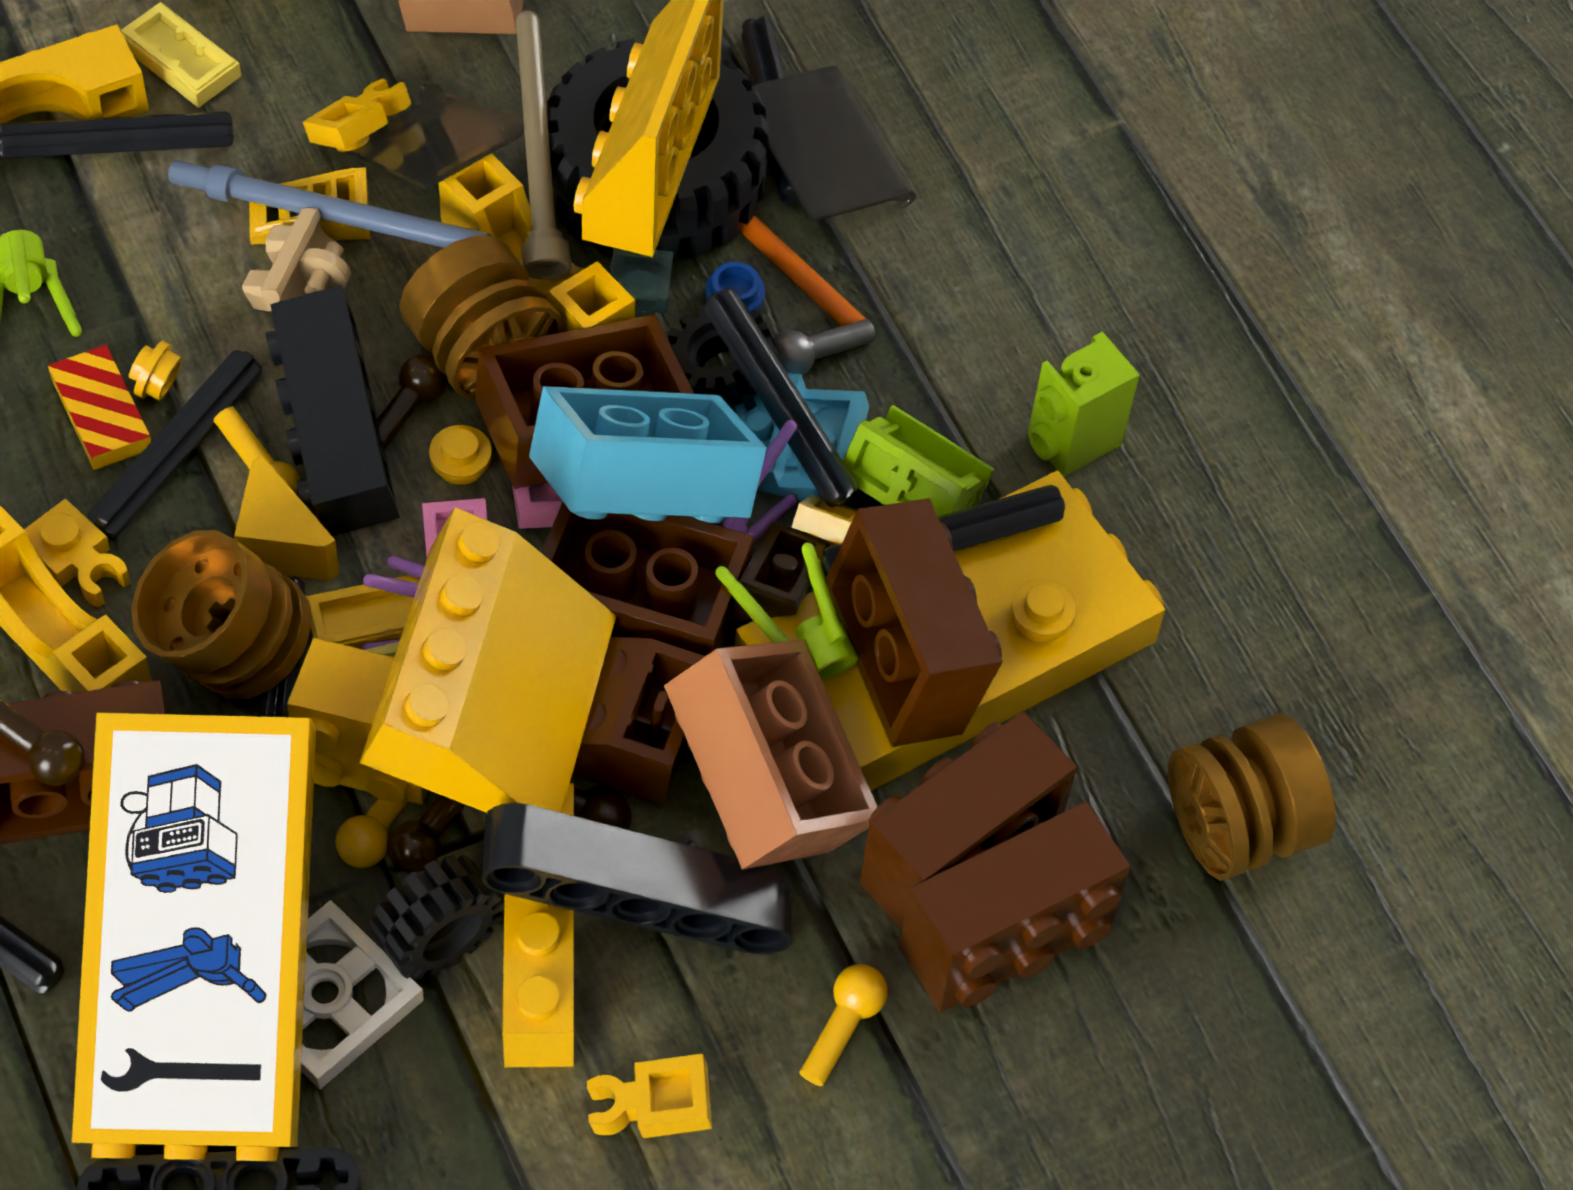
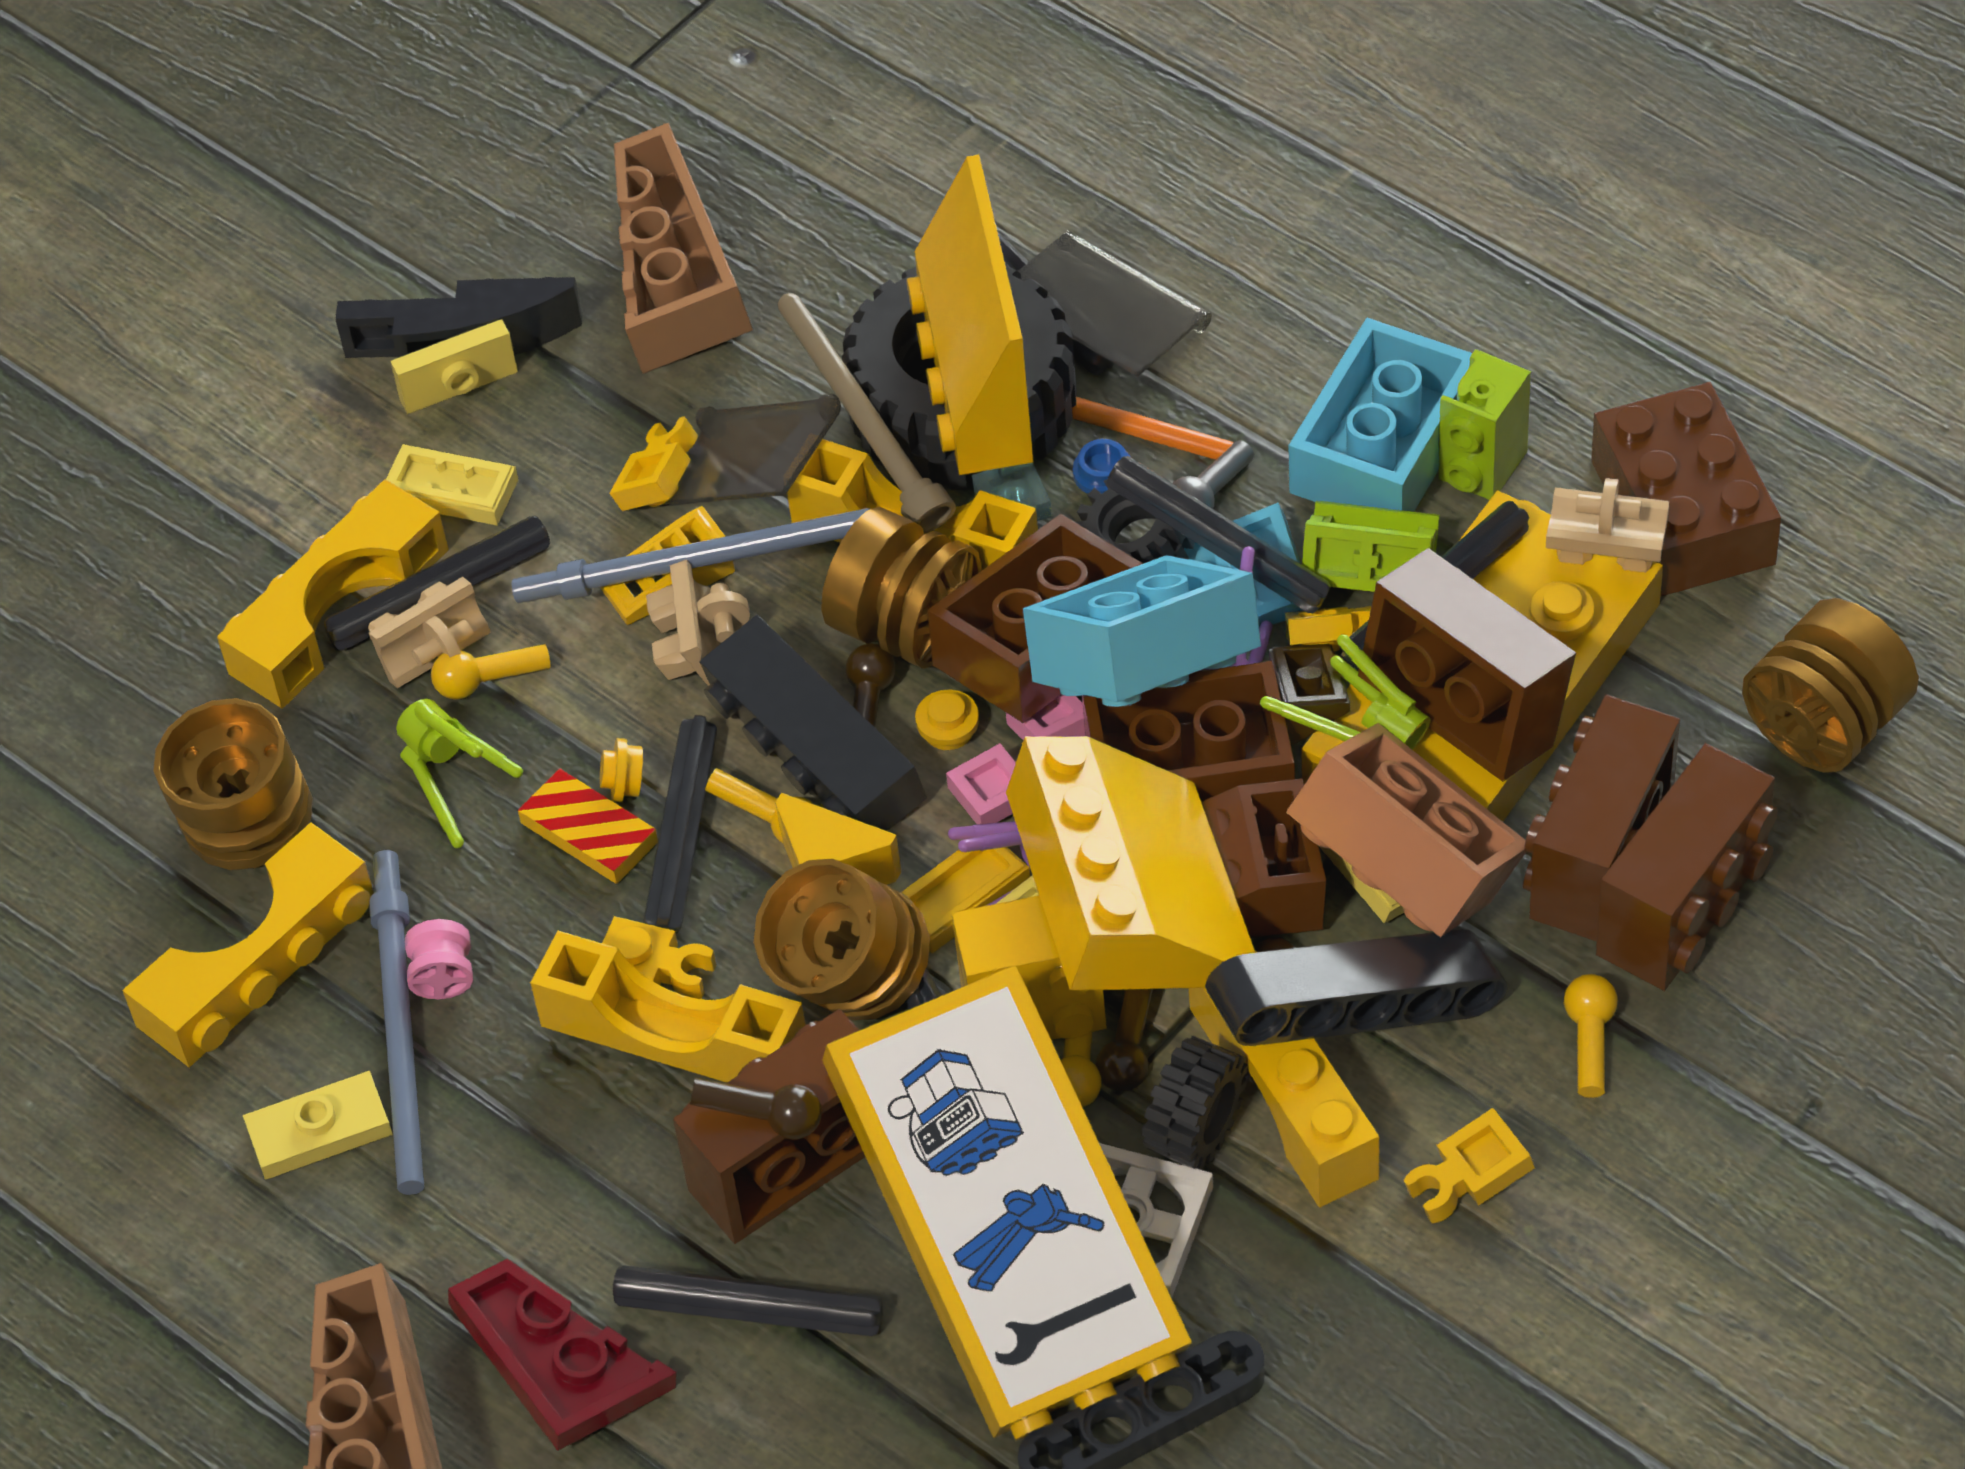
camera: 15 degrees left, 5 degrees down
none -> tan hips [368,577,491,689]
none -> yellow bar [431,644,551,700]
none -> medium azure brick [1288,318,1472,512]
none -> tan hips [1546,478,1669,573]
none -> reddish brown brick [1591,381,1781,597]

